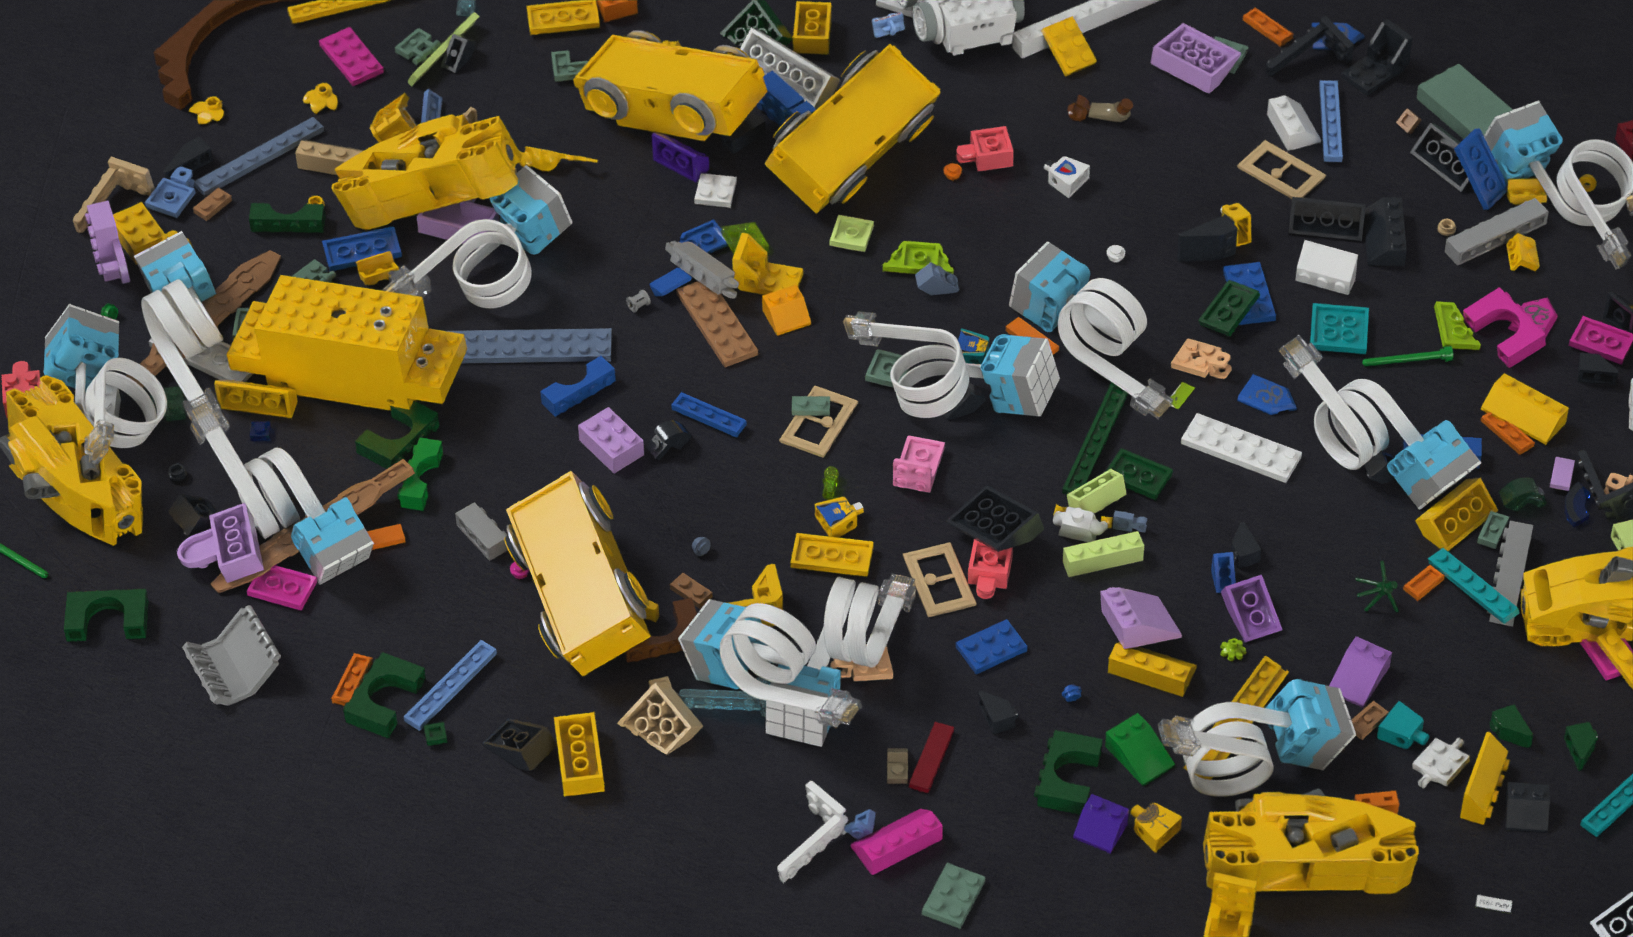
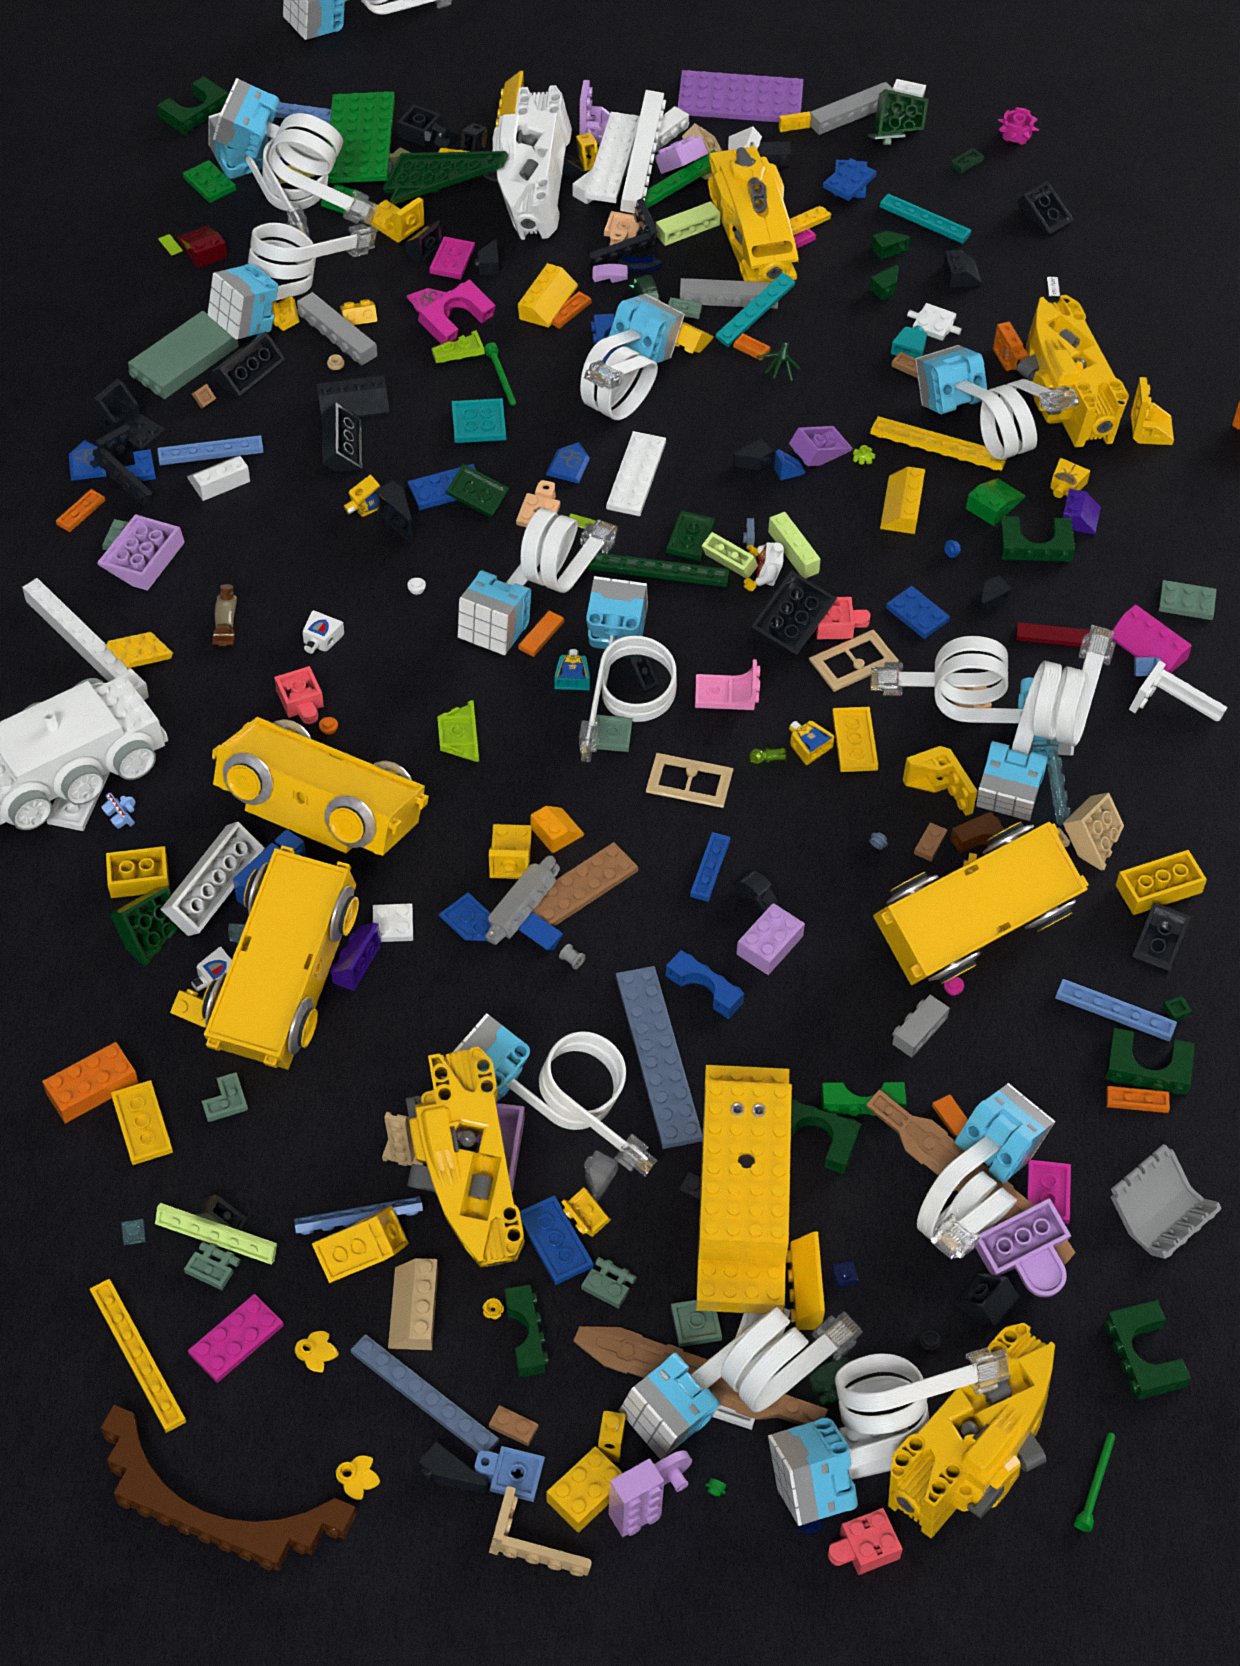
camera: 105 degrees left, 5 degrees up
yellow animal [519,146,598,171] -> none
clear neon green plate [721,222,769,254] -> none
sand green plate [792,396,830,416] -> none
yellowish green plate [830,215,874,252] -> none
dark tan slope [887,748,908,784] -> none
sand blue slope [915,262,959,295] -> none
lavender slope [1100,587,1182,649] -> none
tan door [1237,140,1326,199] -> none
white slope [1296,240,1358,295] -> none
medium lavender slope [1329,637,1392,708] -> none
blue plate [1454,128,1507,210] -> none
yellow slope [1460,732,1510,825] -> none
none -> blue plate [124,449,156,481]

